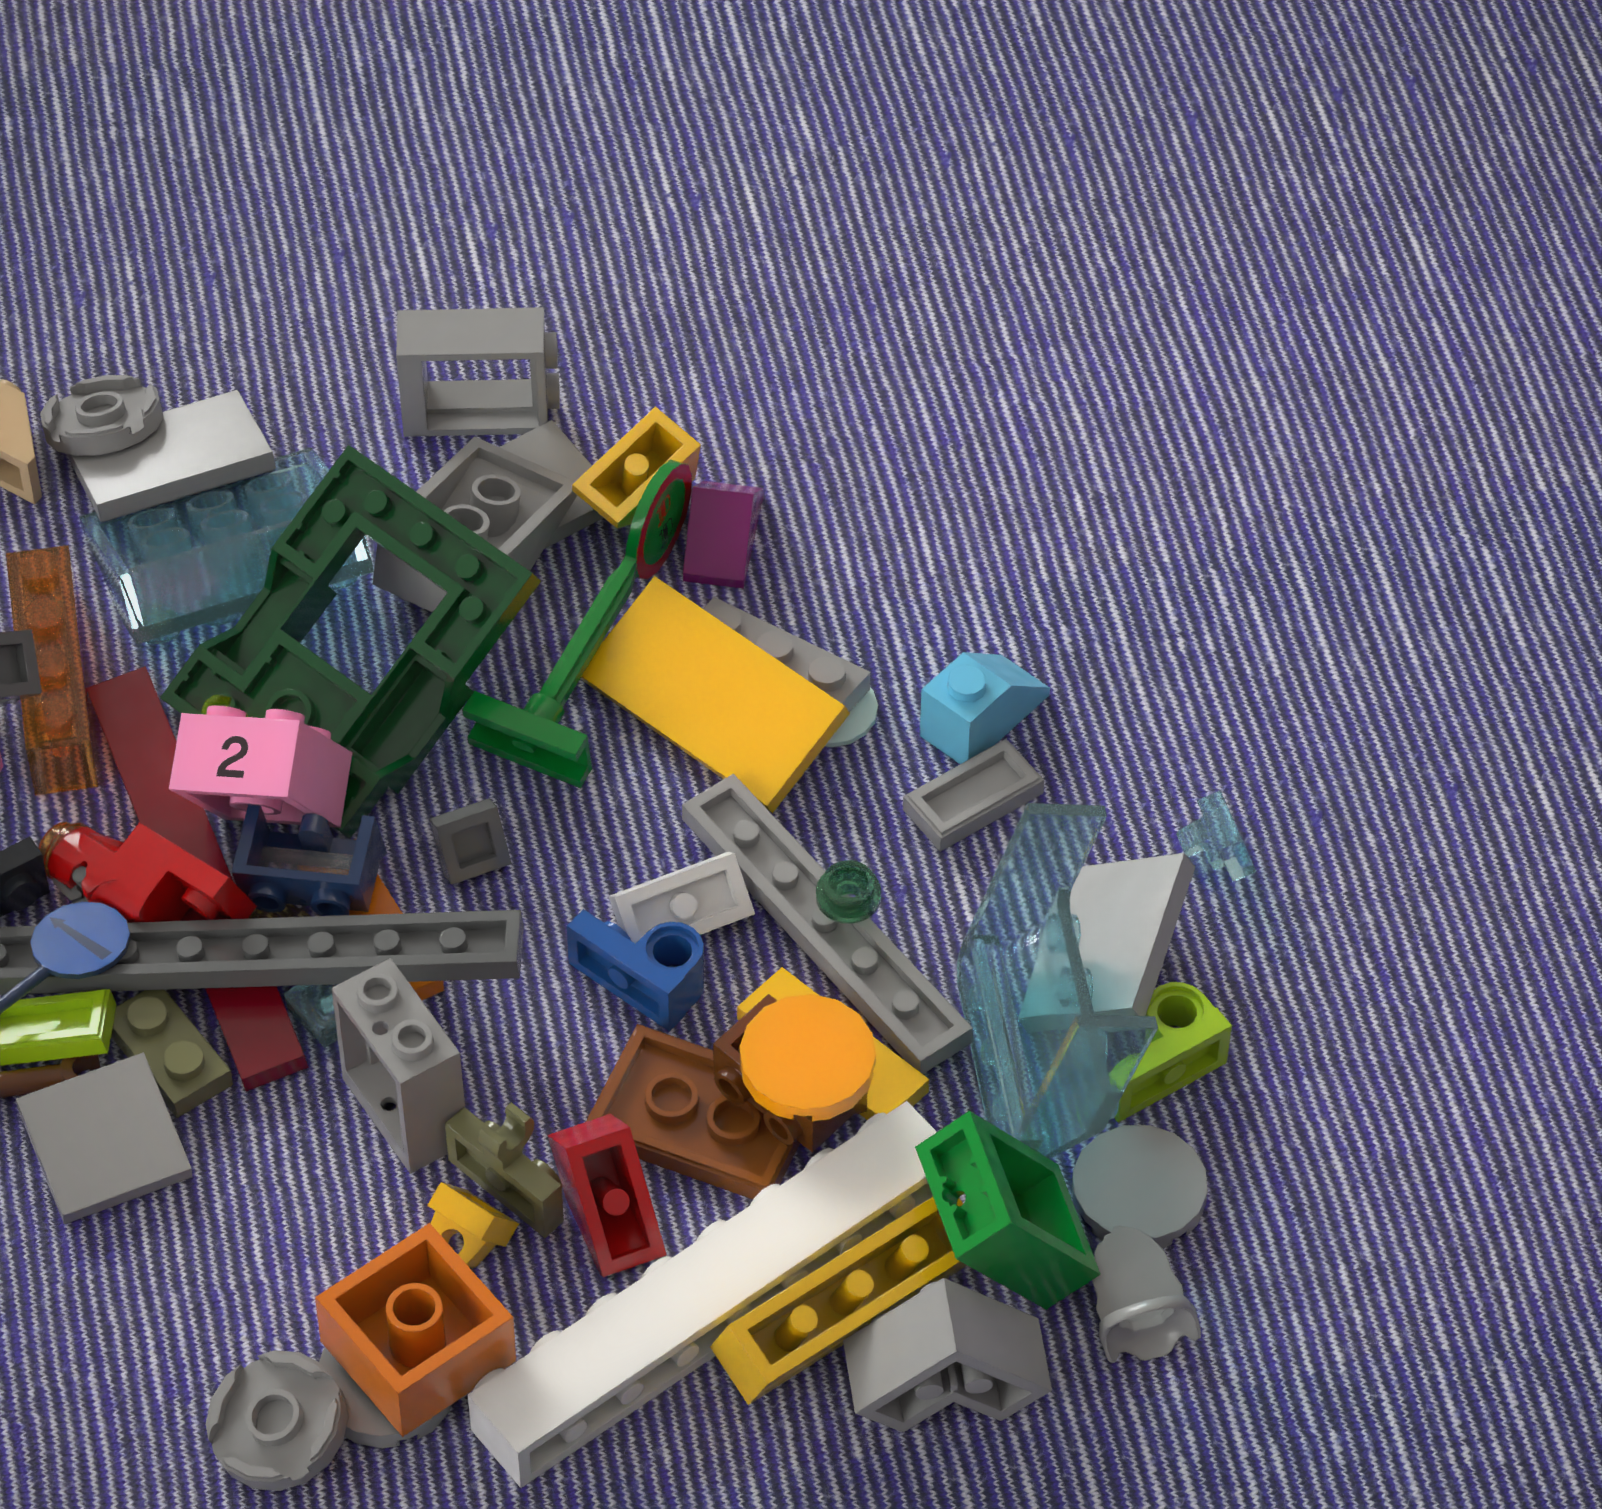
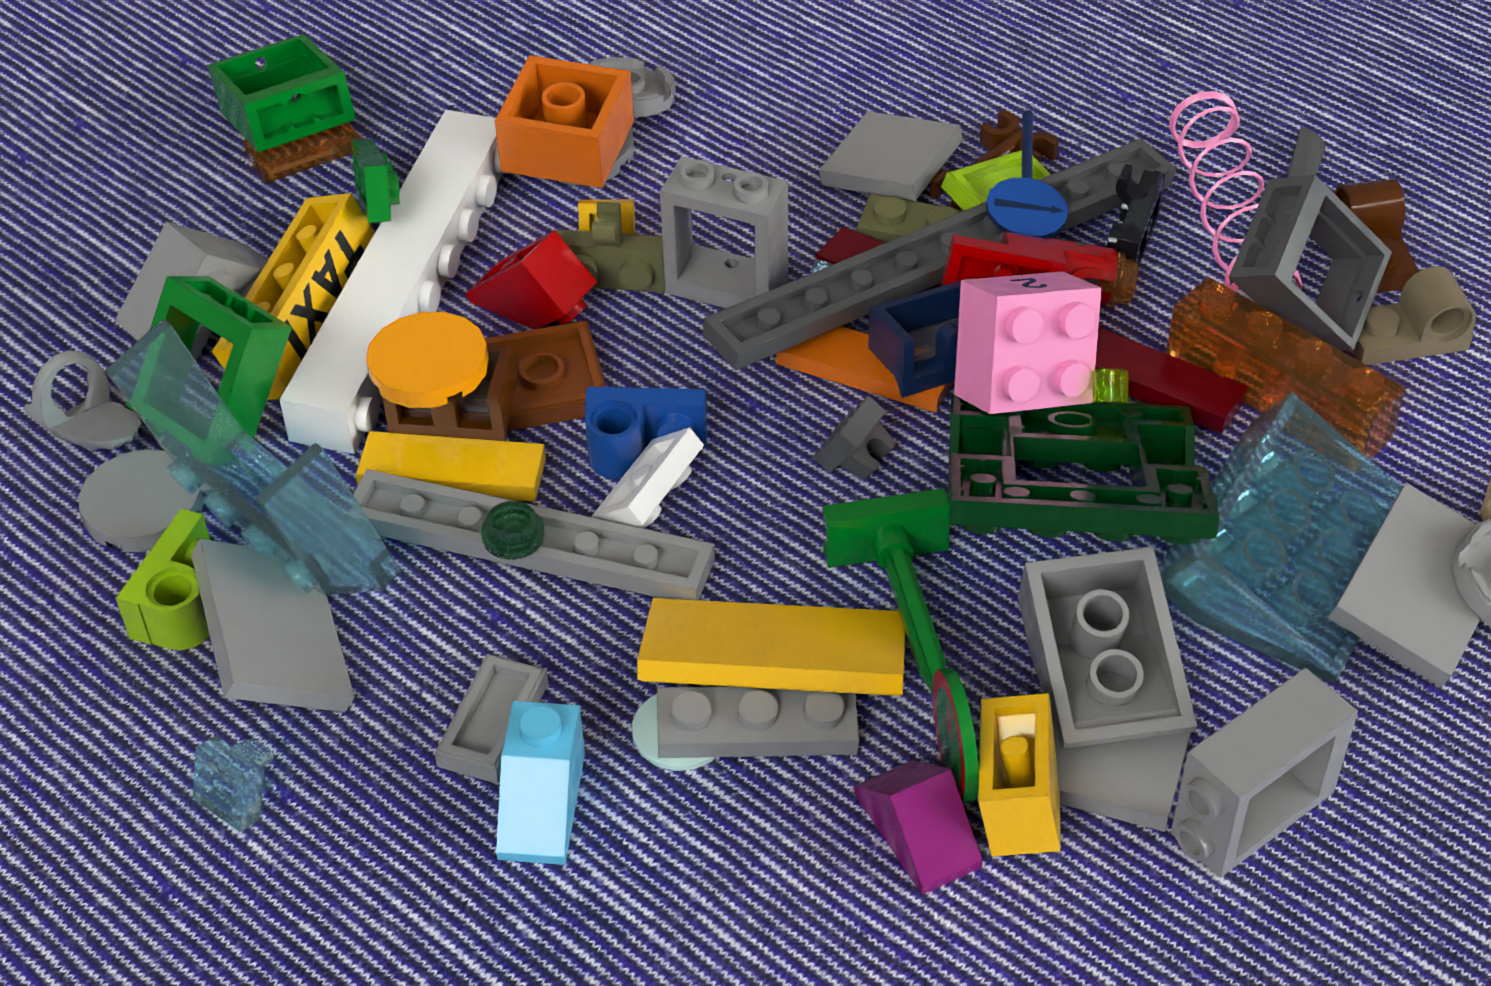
camera: 145 degrees right, 5 degrees down
none -> green plate [351,138,400,223]

